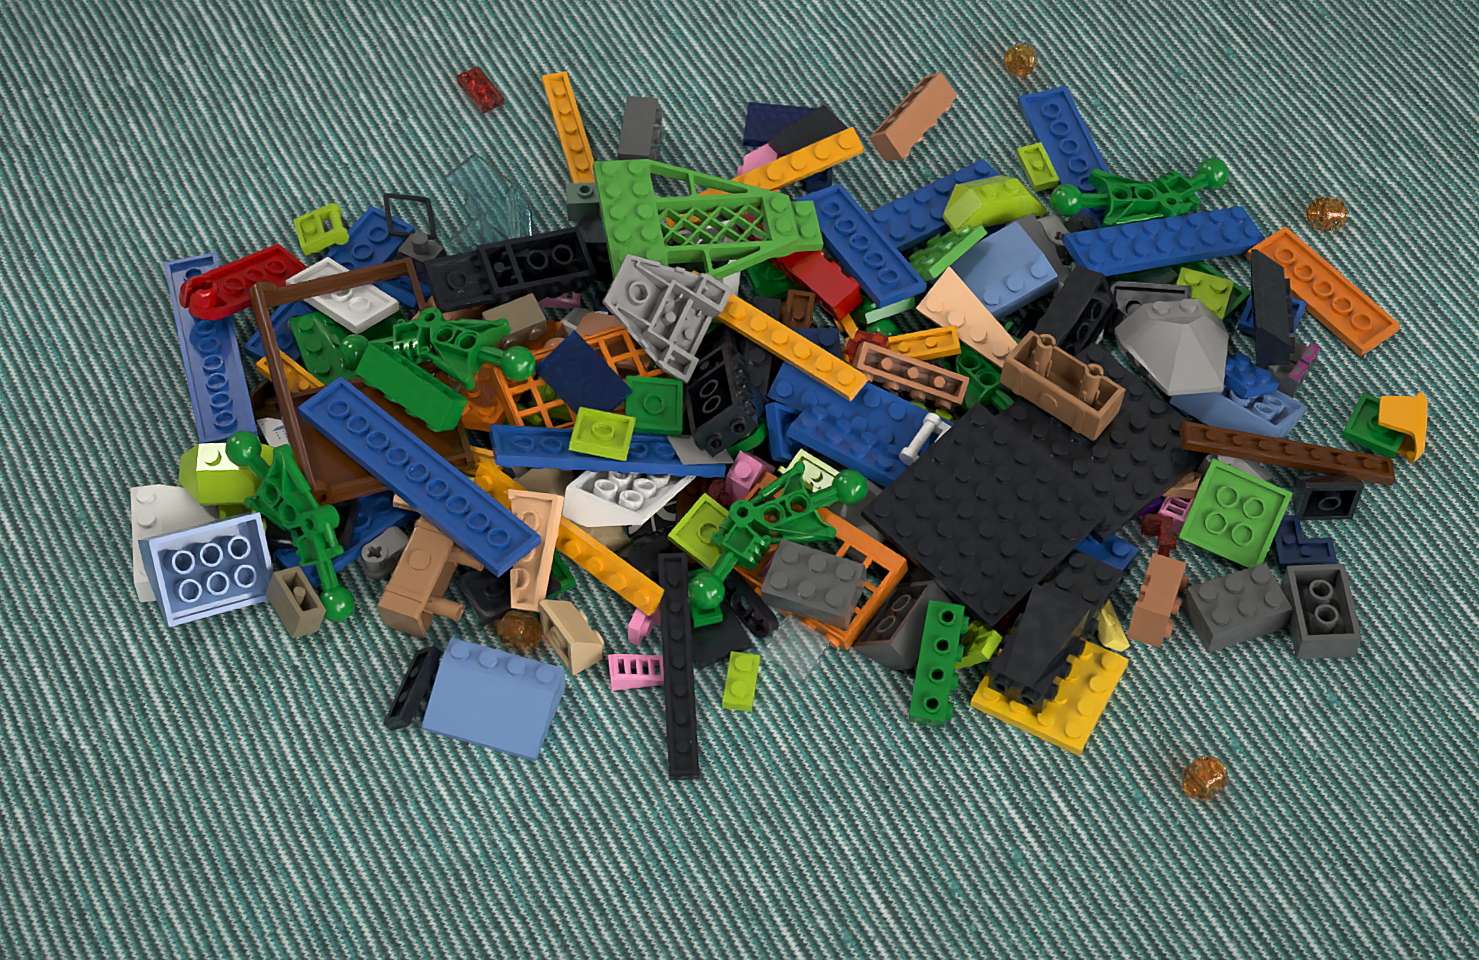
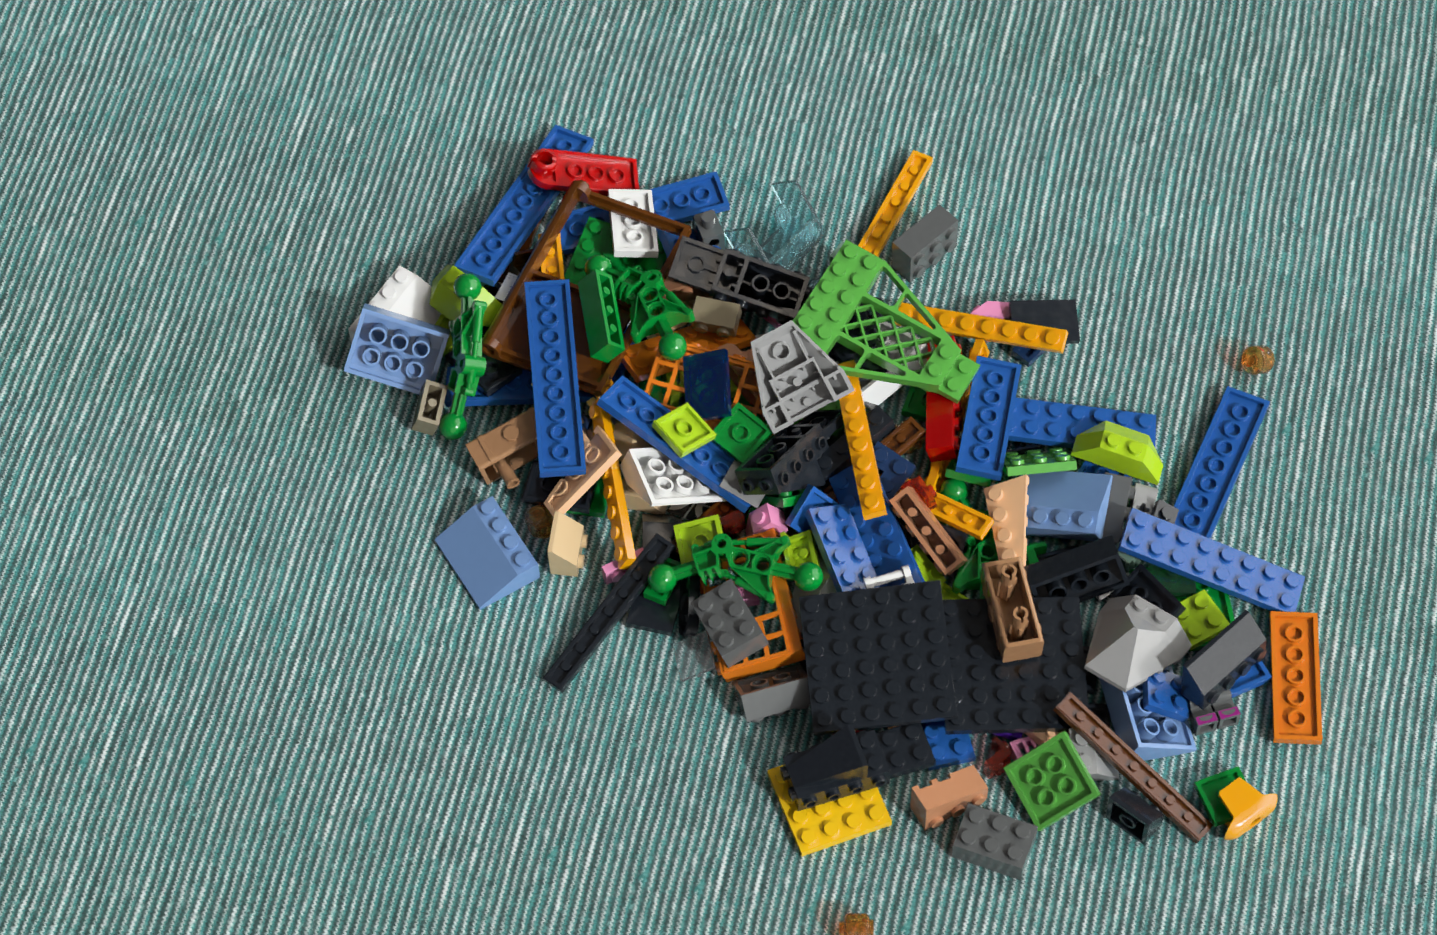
camera: 45 degrees right, 5 degrees up
lime plate [293,203,349,256] -> none
light grey piece [361,526,409,579] -> none
black piece [383,193,437,240] -> none
black plate [383,645,442,731] -> none
clear red plate [456,66,504,114] -> none
bright pink slope [608,654,664,691] -> none
lime plate [722,651,760,712] -> none
clear blue tile [743,102,817,147] -> none
nougat brick [869,72,957,162] -> none
green brick [908,600,969,728] -> none
lime plate [954,619,1002,670] -> none
lime plate [1016,142,1060,192] -> none
green piece [1050,158,1229,228] -> none
light yellow plate [1097,599,1130,652] -> none
dark blue plate [1272,515,1337,570] -> none
dark grey brick [1281,564,1362,659] -> none
clear orange head [1307,196,1349,232] -> none

